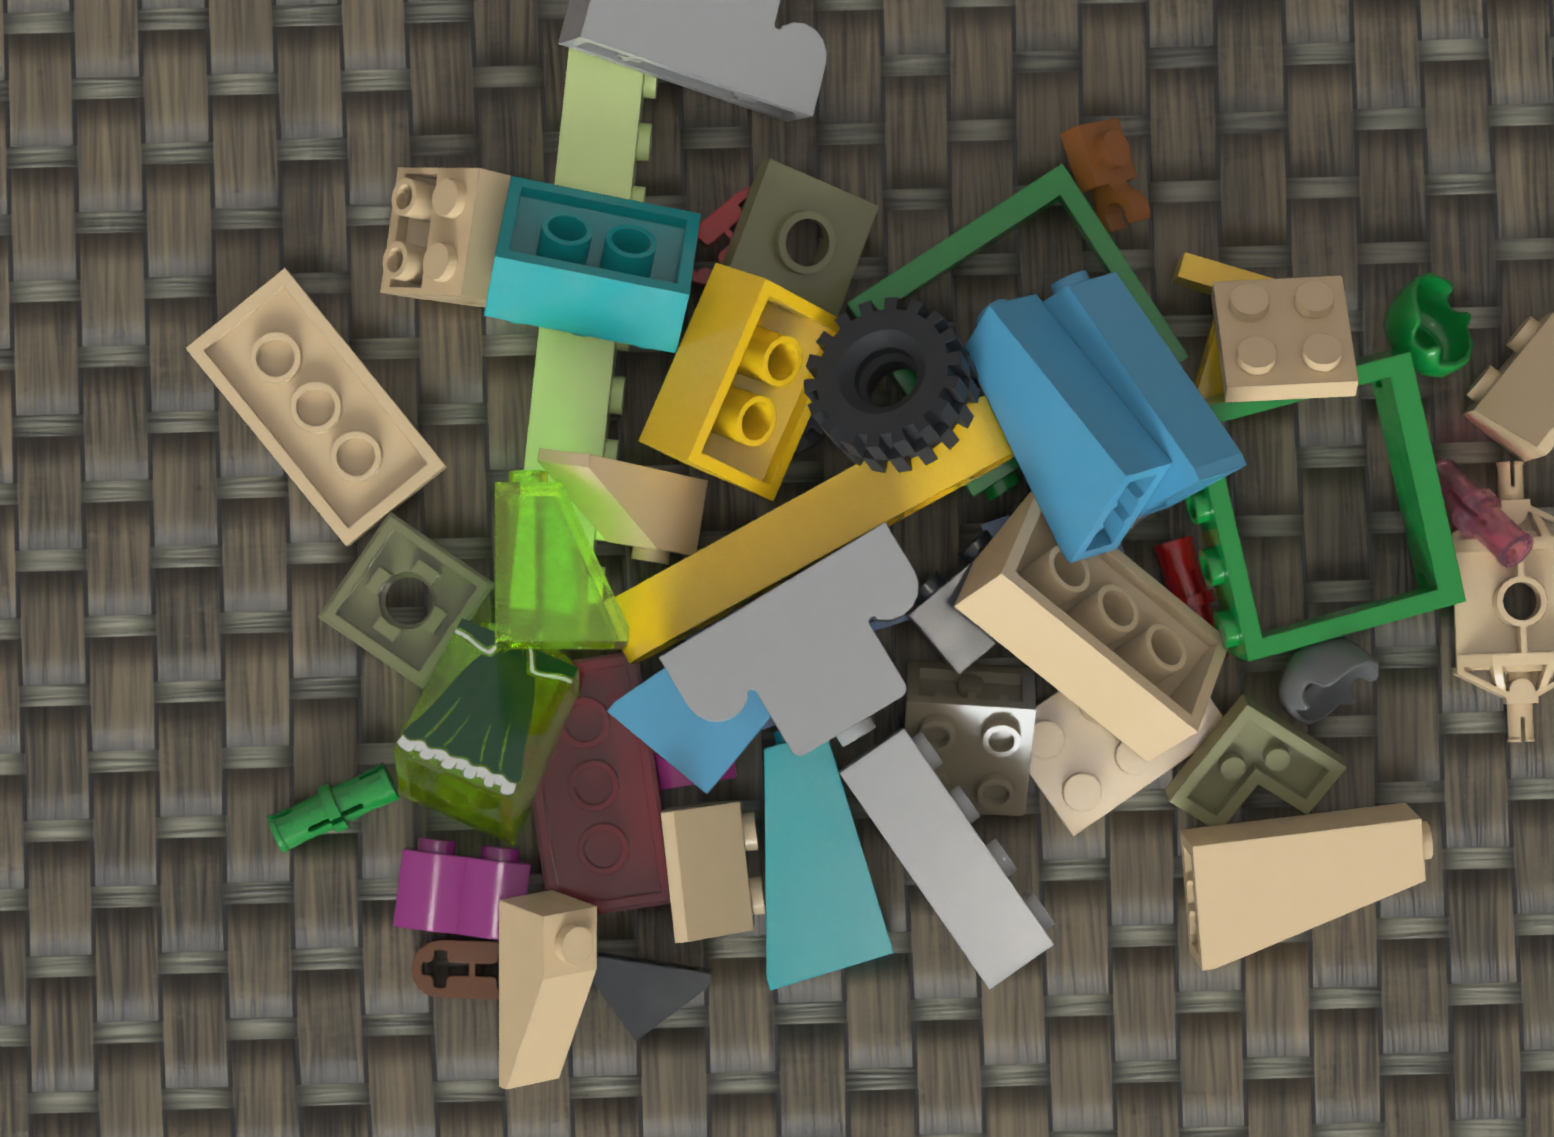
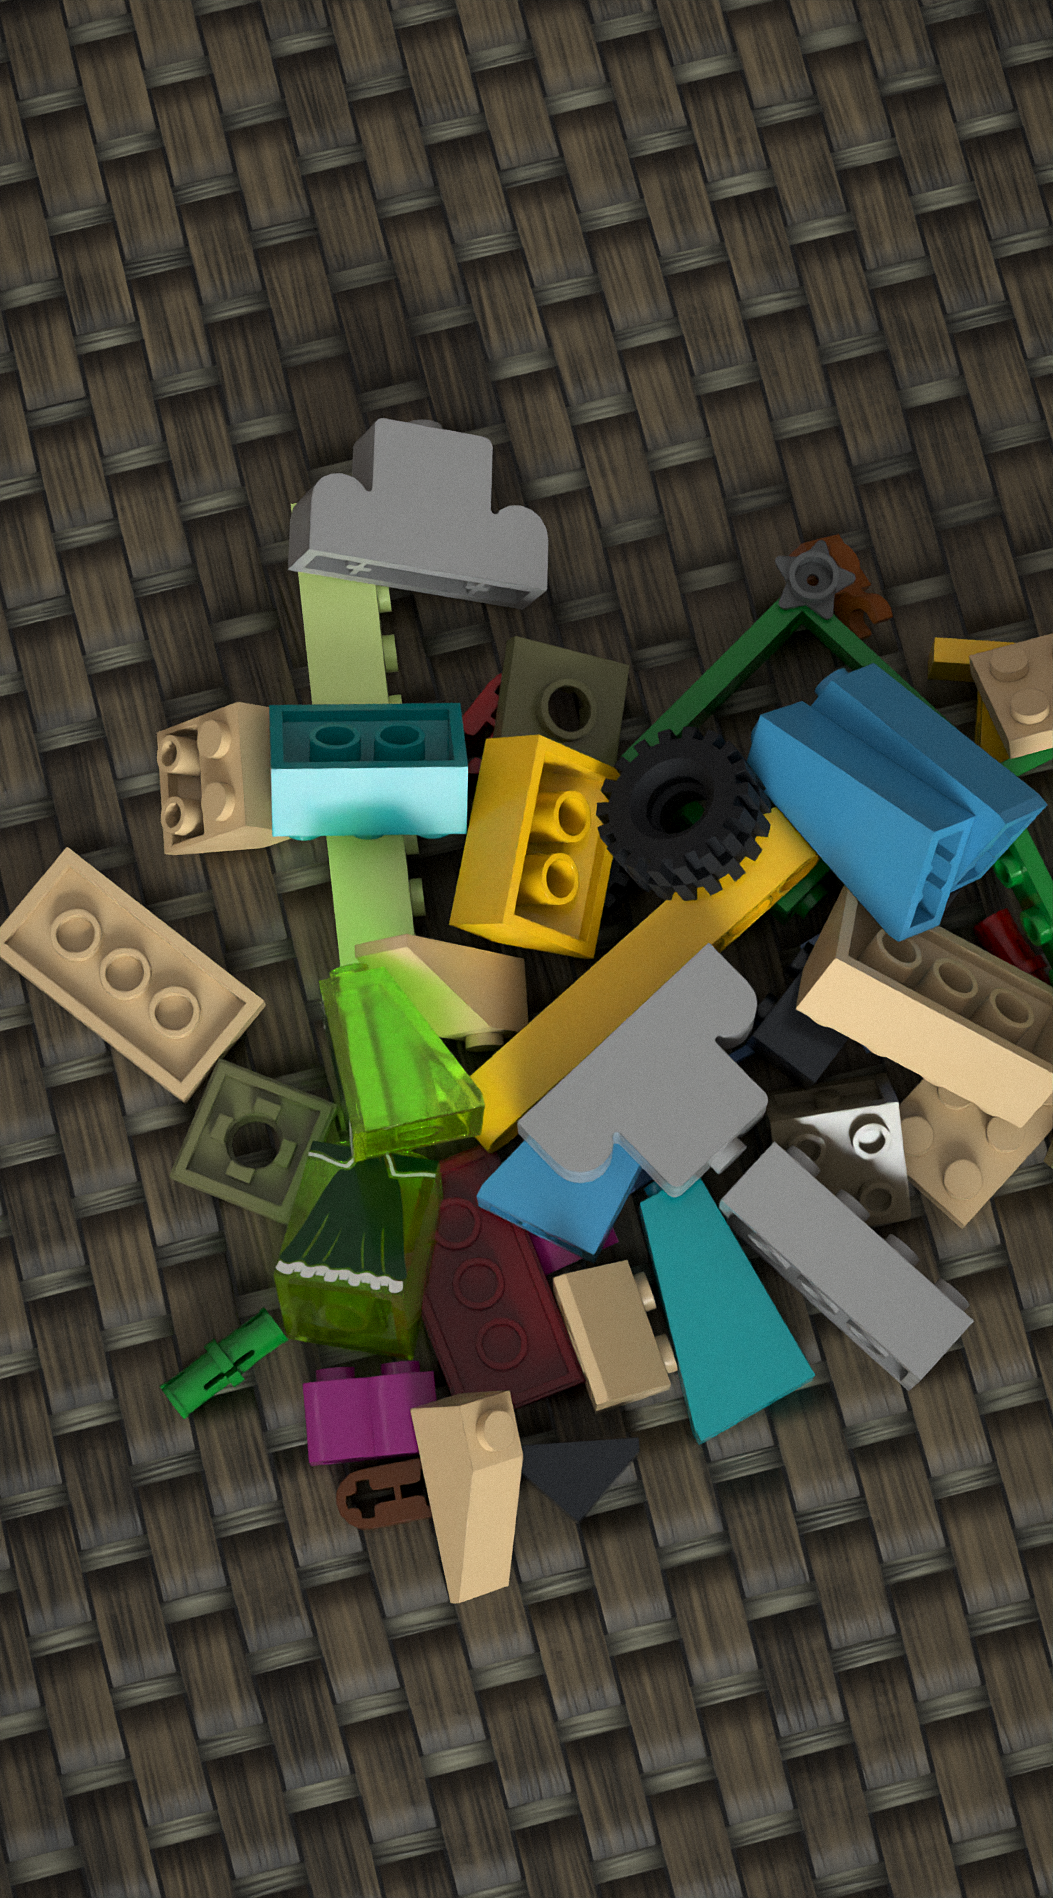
camera: 10 degrees left, 10 degrees down
none -> dark grey plate [775,540,856,620]

